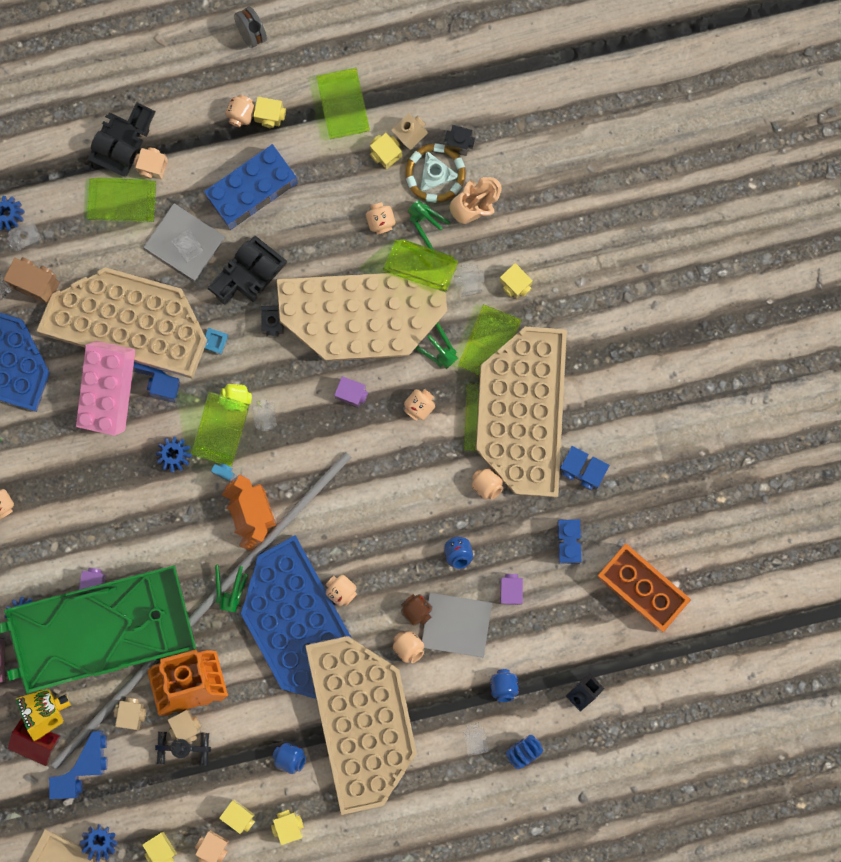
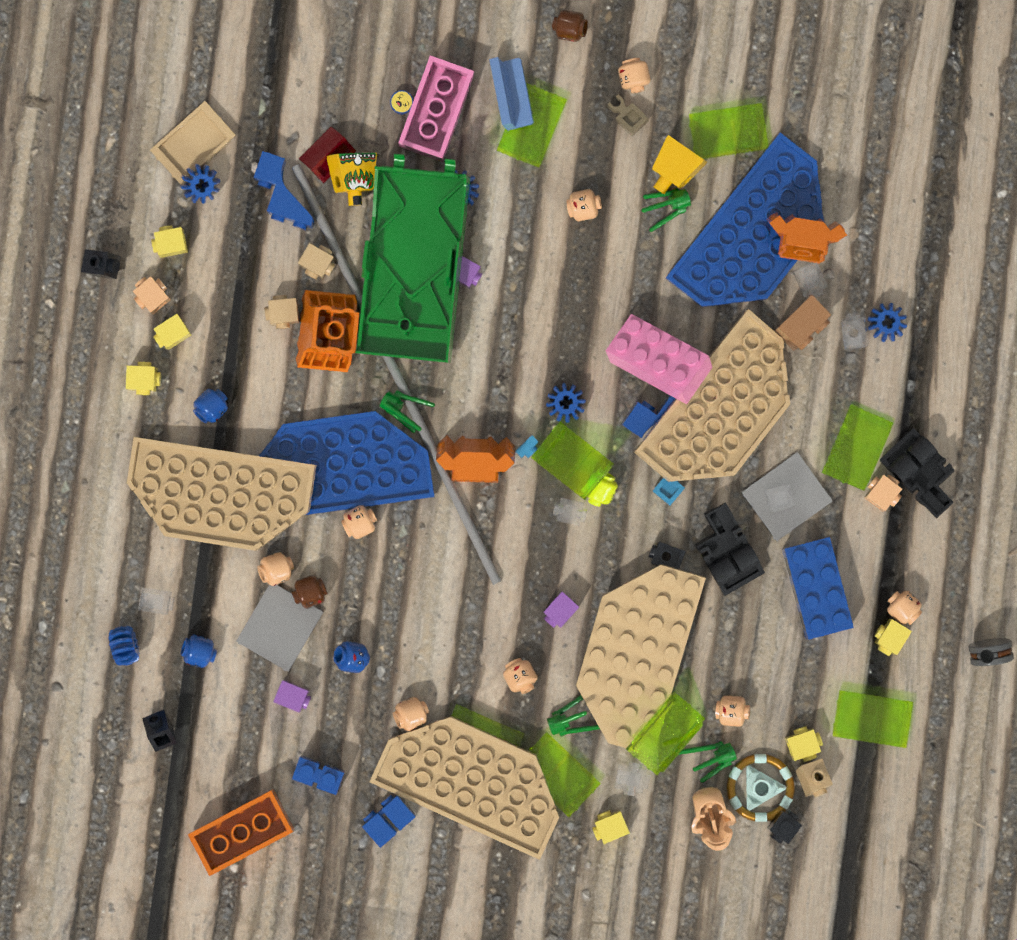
camera: 105 degrees right, 5 degrees up
black axle [155,731,211,766] -> none

